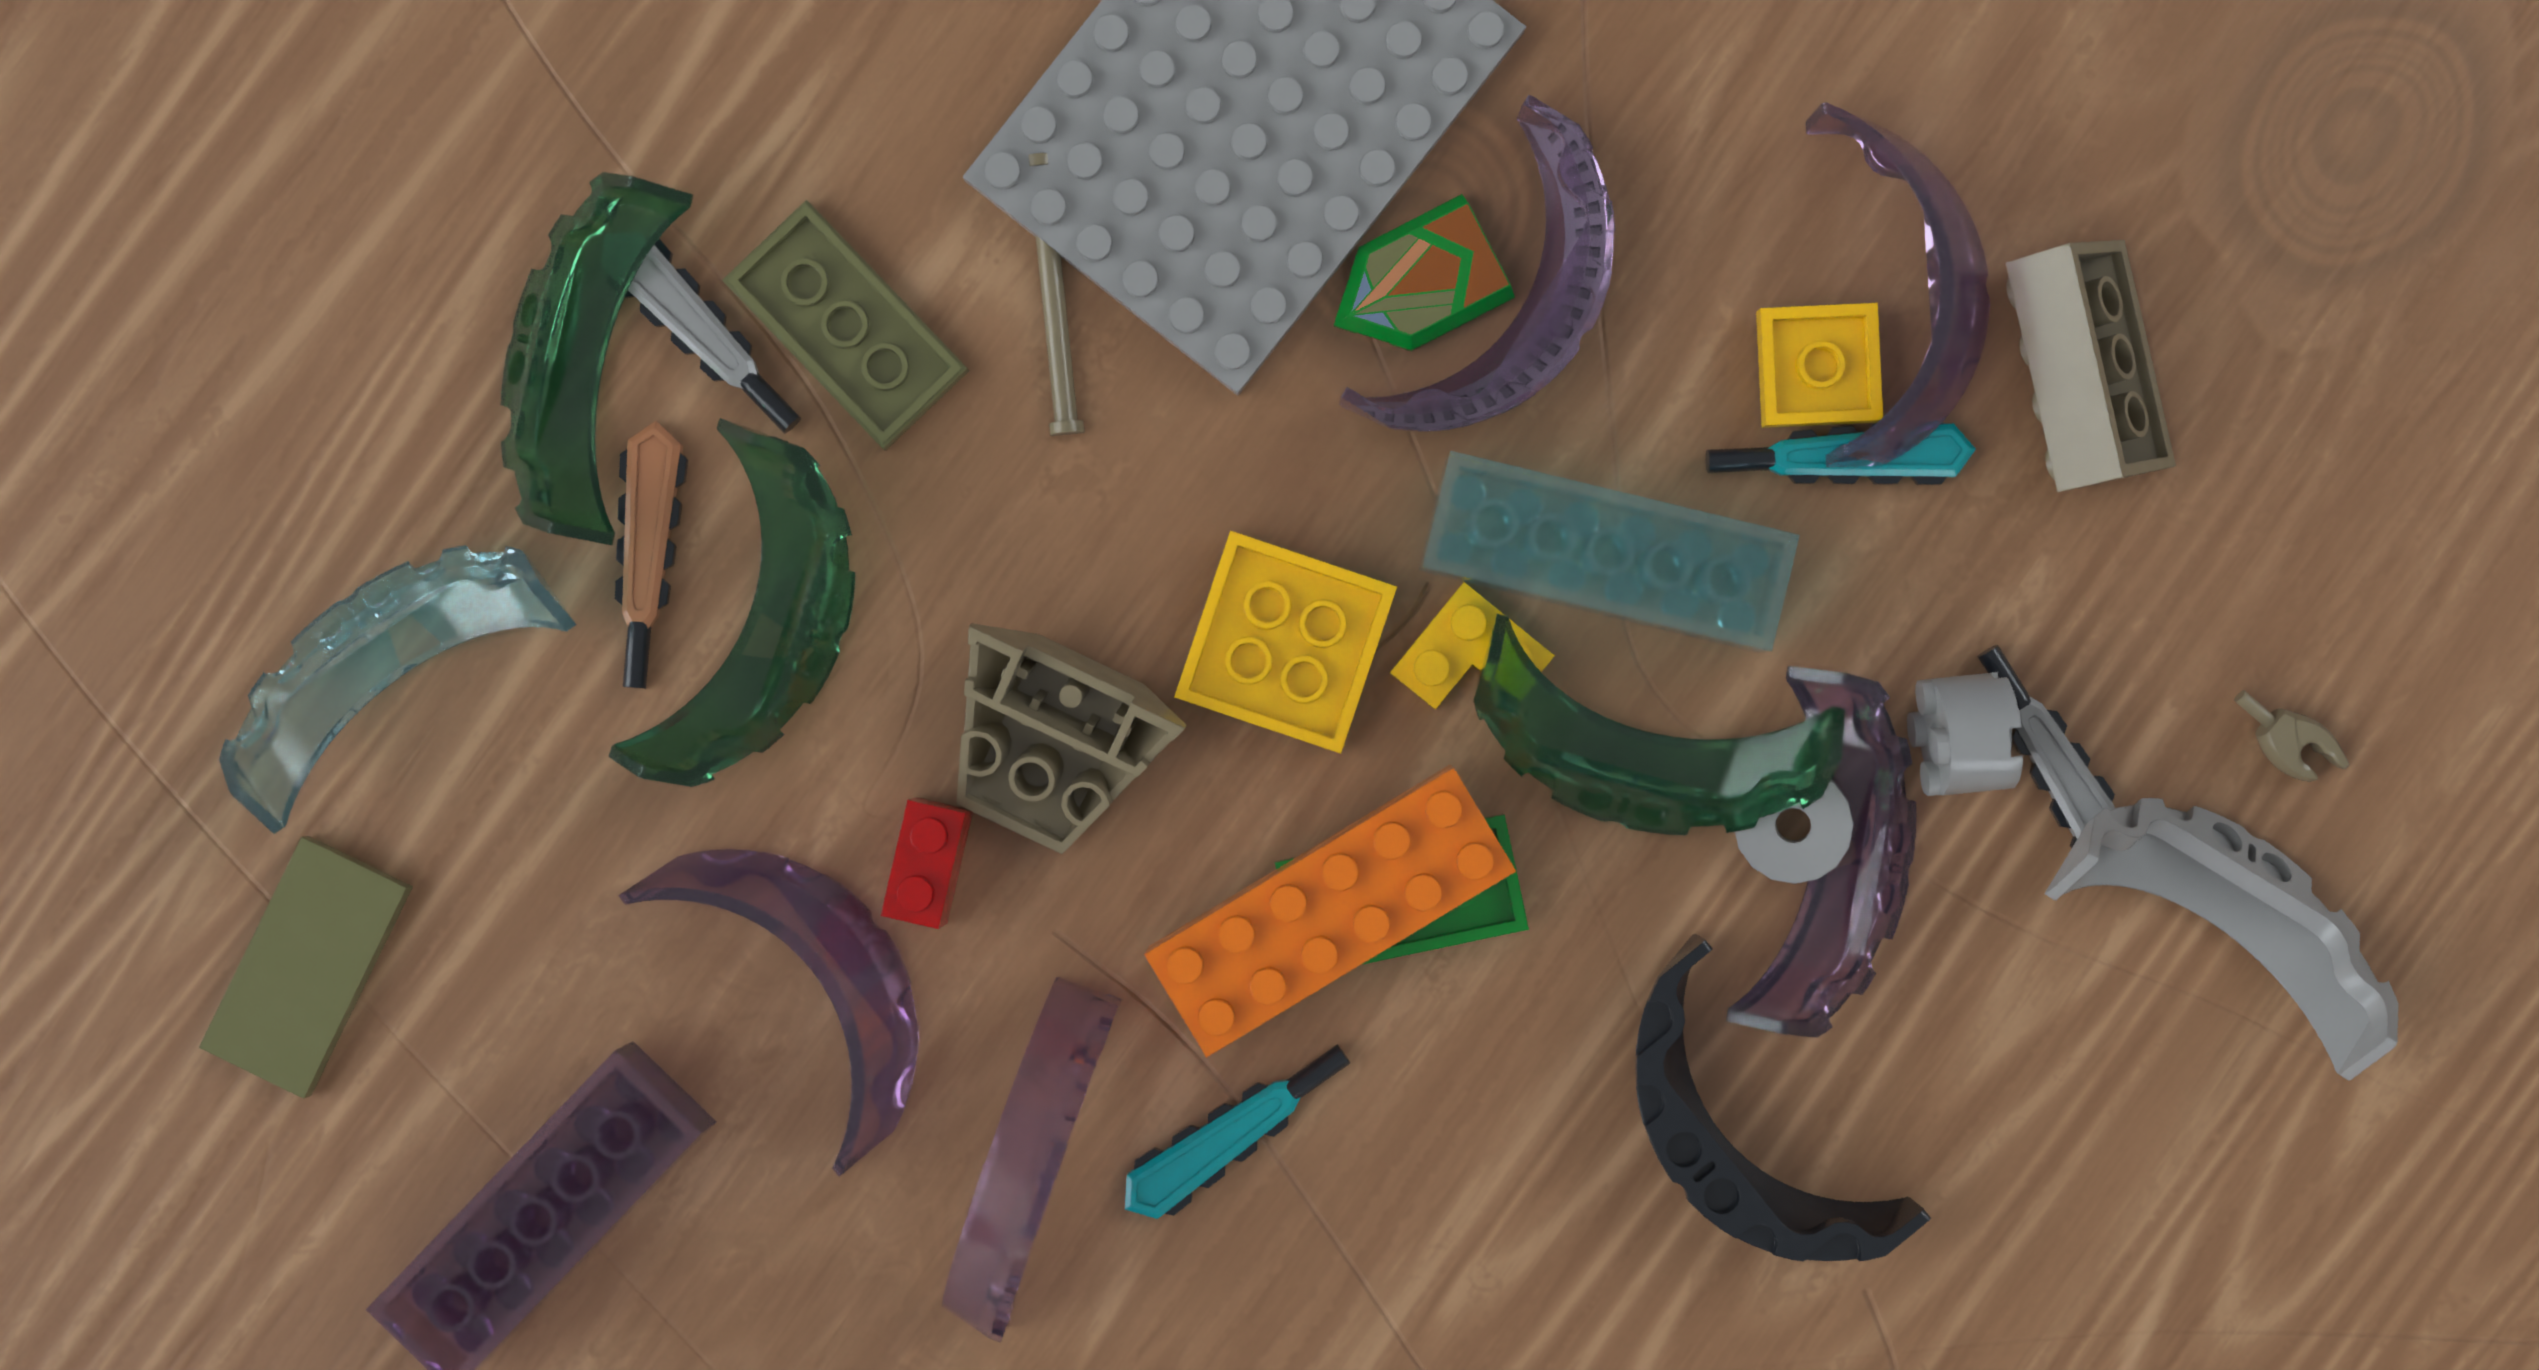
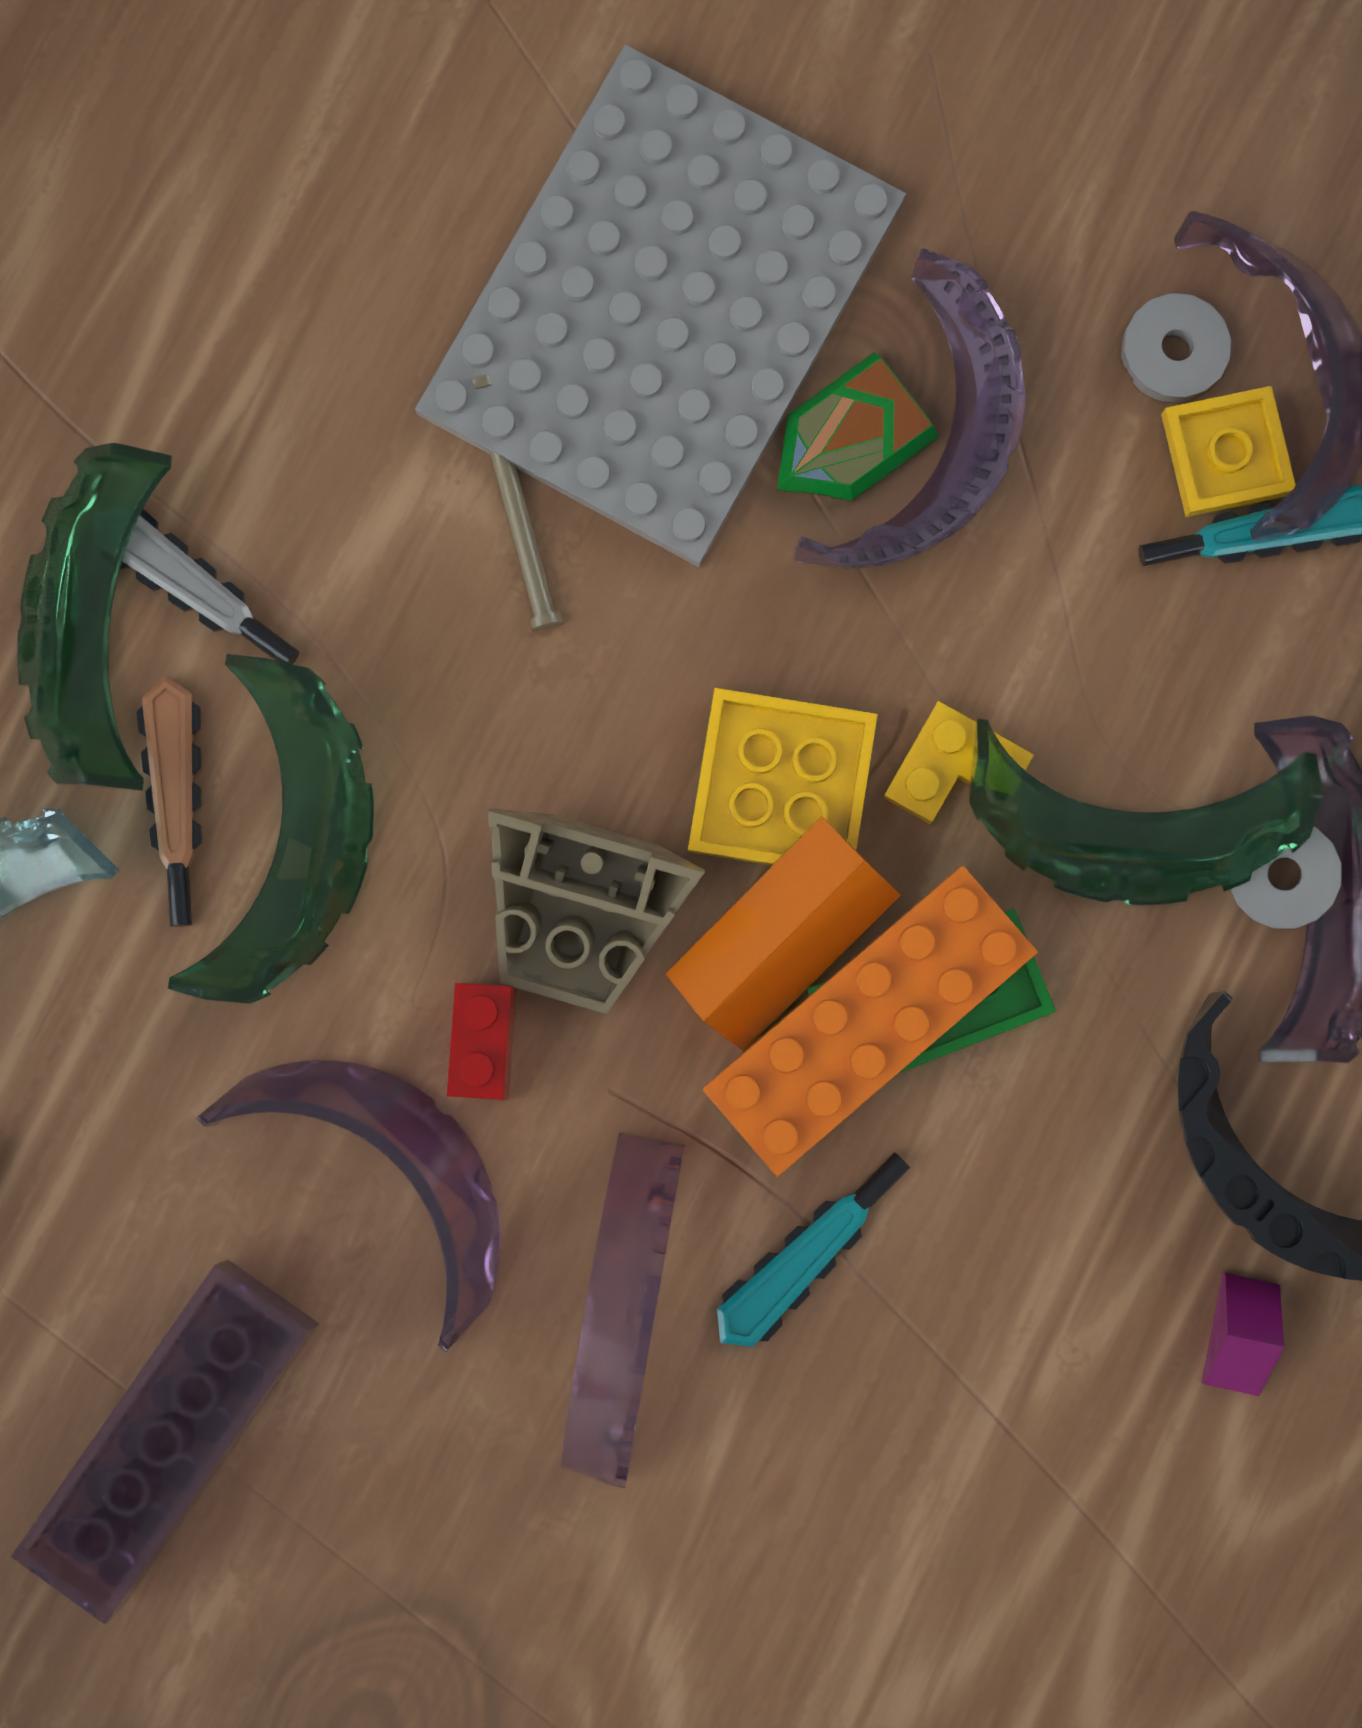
camera: 10 degrees left, 5 degrees down
olive tile [722,200,969,451] -> none
clear light blue brick [1419,451,1800,653] -> none
none -> orange slope [665,816,901,1052]
none -> light grey tile [1121,293,1231,403]
none -> magenta slope [1201,1272,1285,1396]

